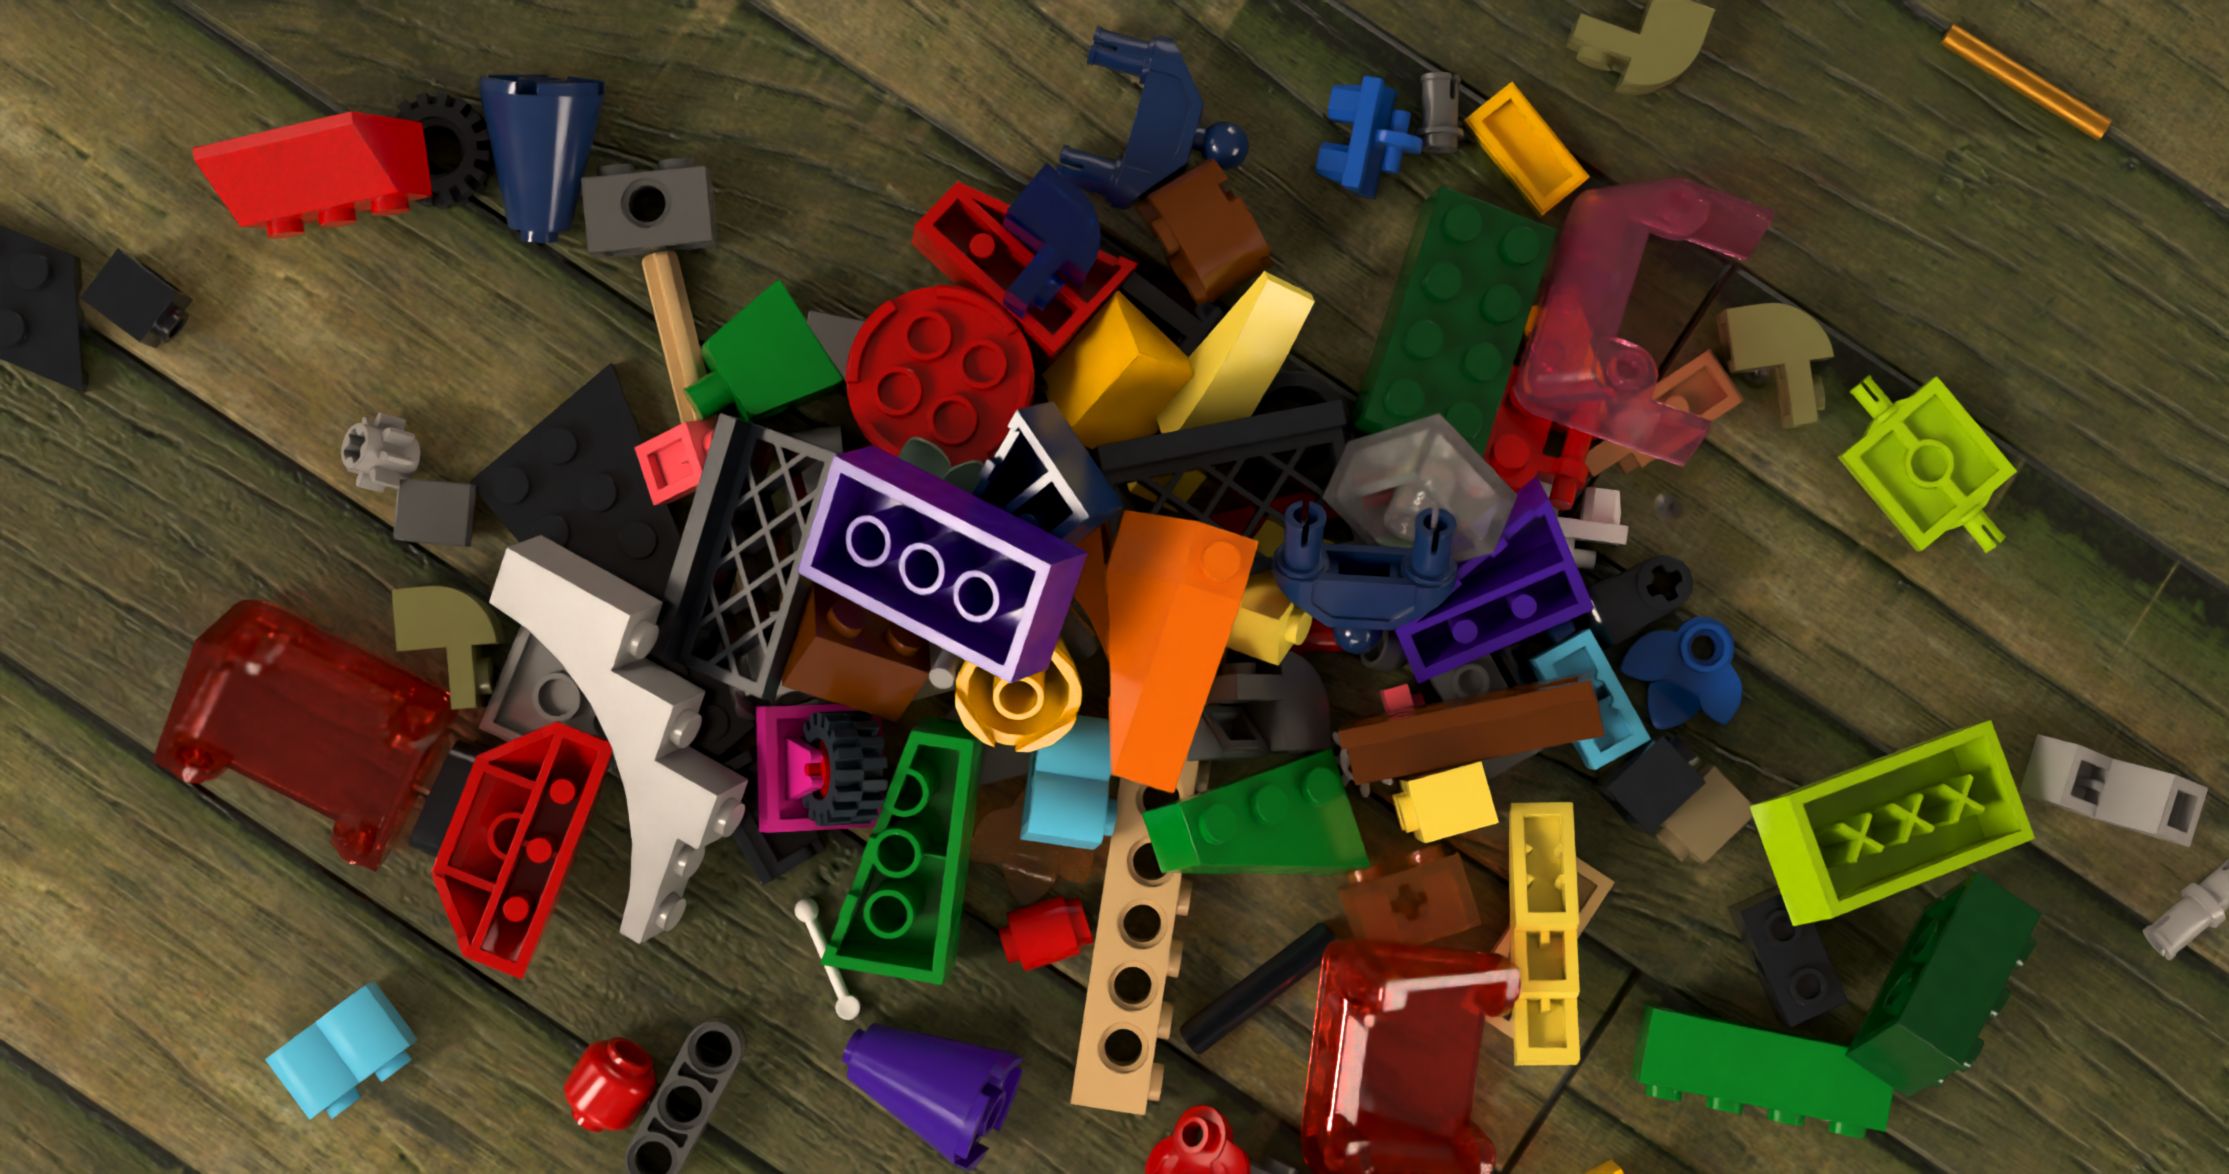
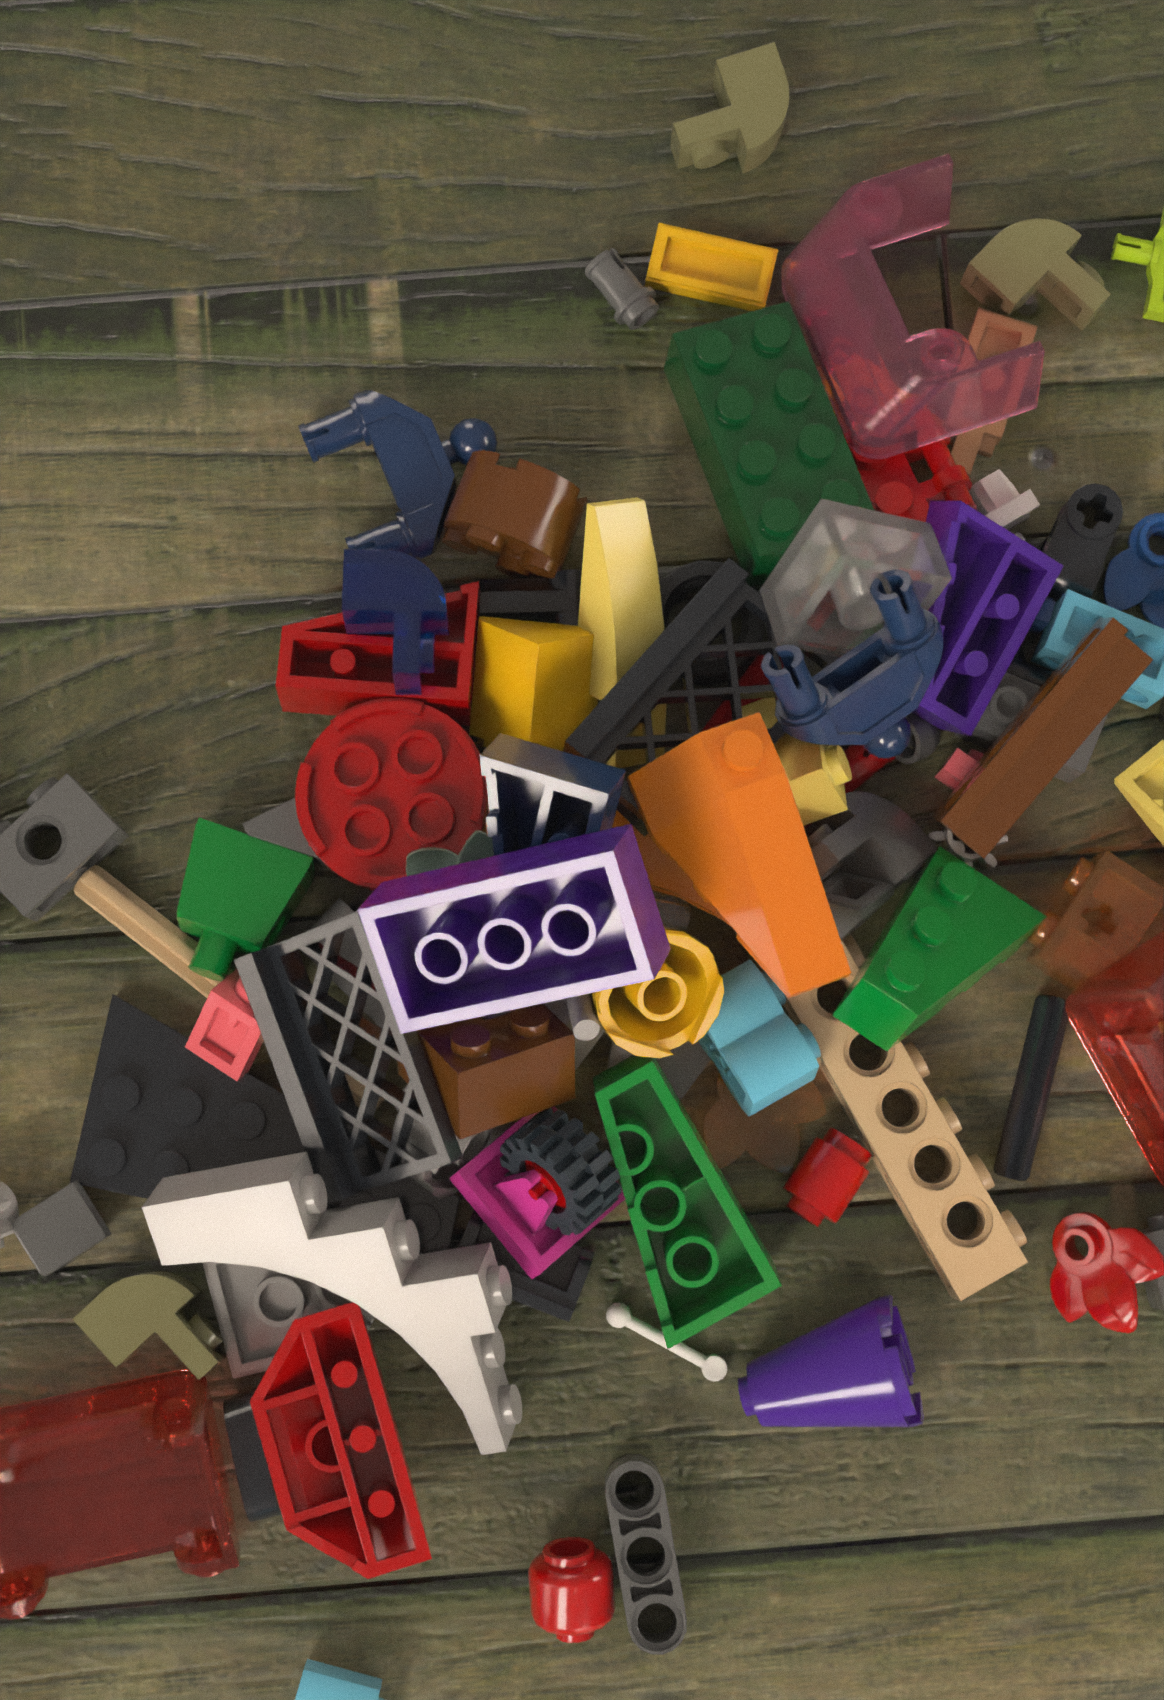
camera: 45 degrees left, 5 degrees down
blue hips [1315,76,1424,200] -> none
light yellow brick [1392,761,1499,843] -> none

